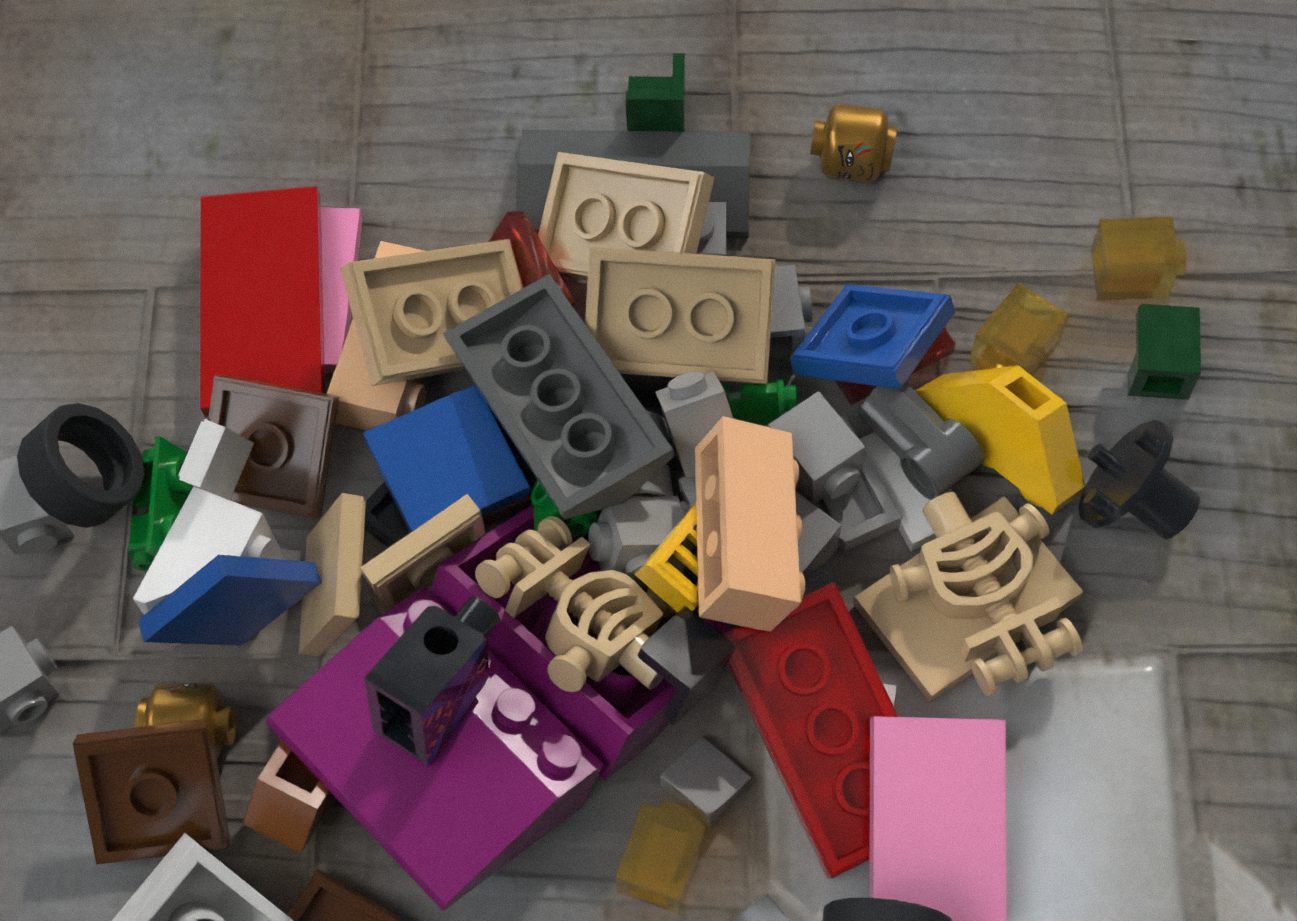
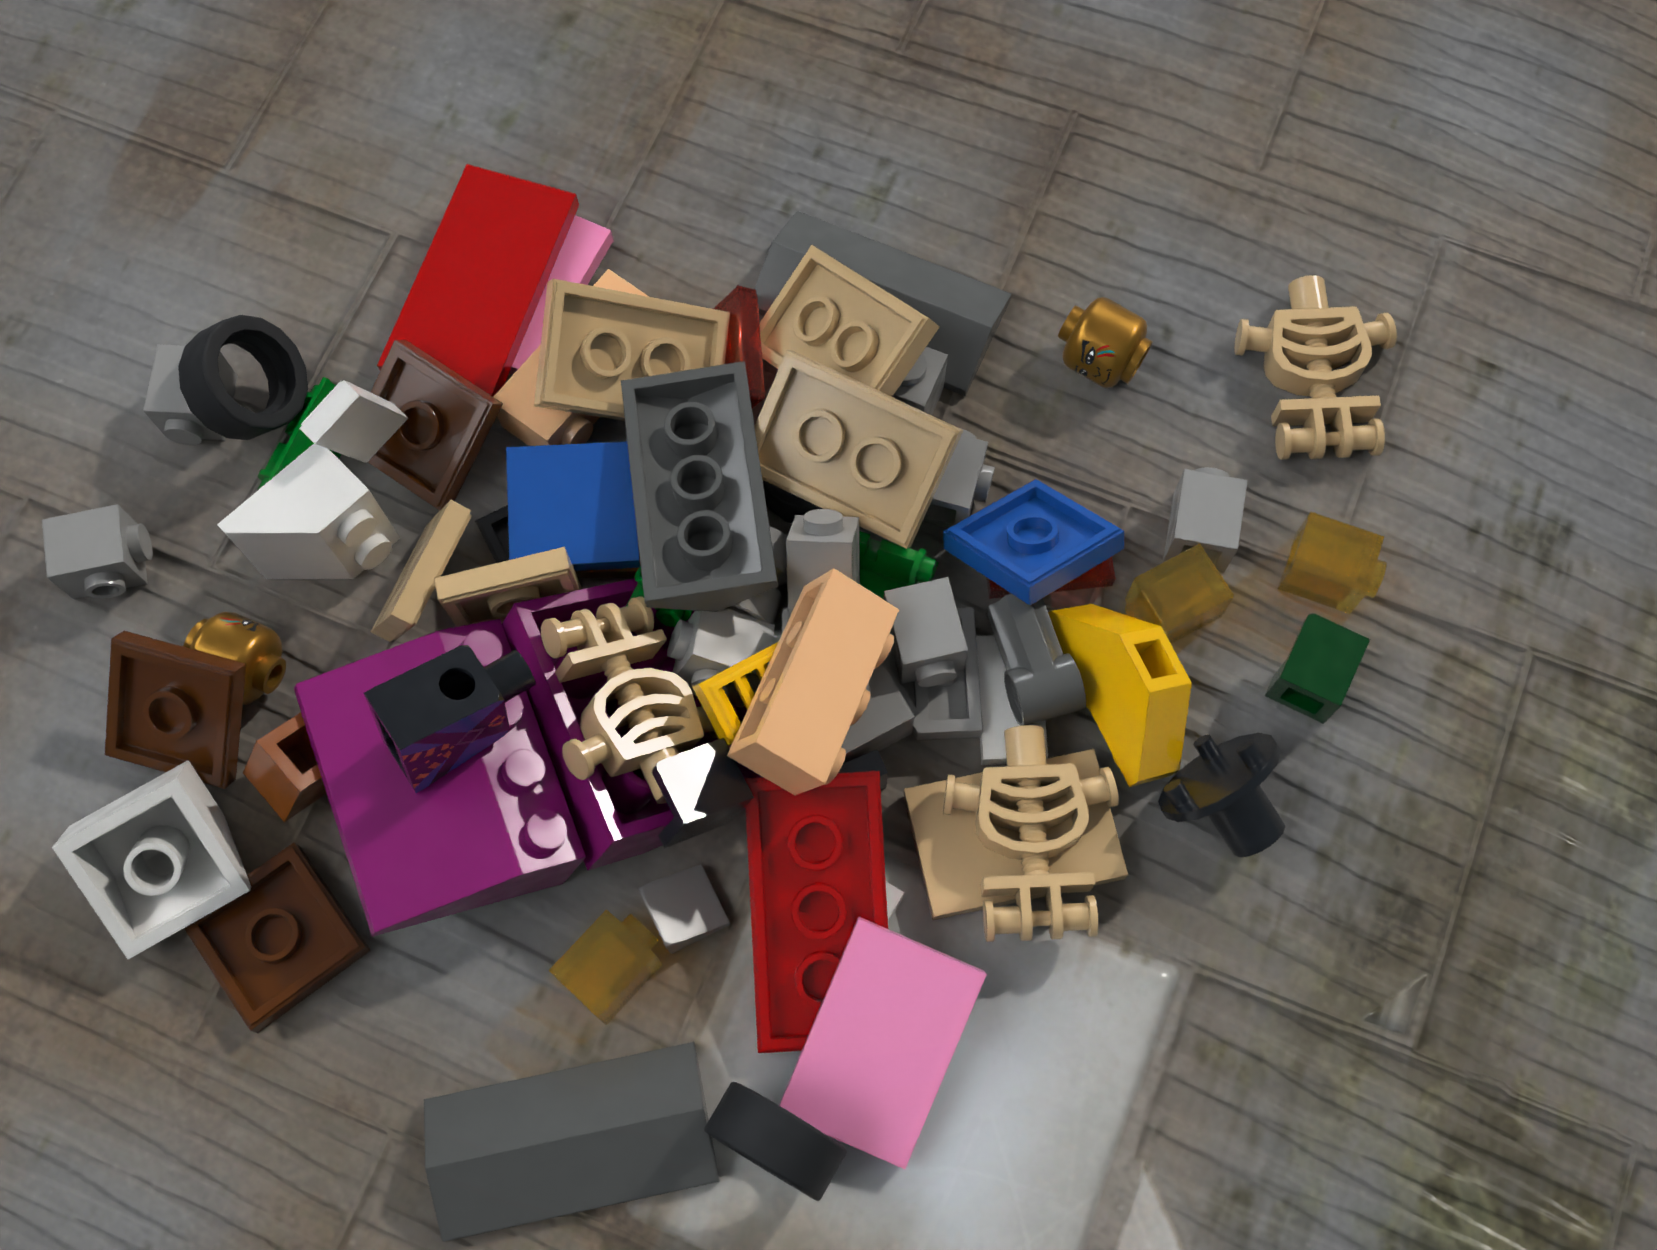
camera: 20 degrees right, 5 degrees up
blue tile [138,554,322,646] -> none
dark green panel [625,53,686,132] -> none
none -> light grey brick [1163,467,1247,572]
none -> tan piece [1235,275,1397,460]

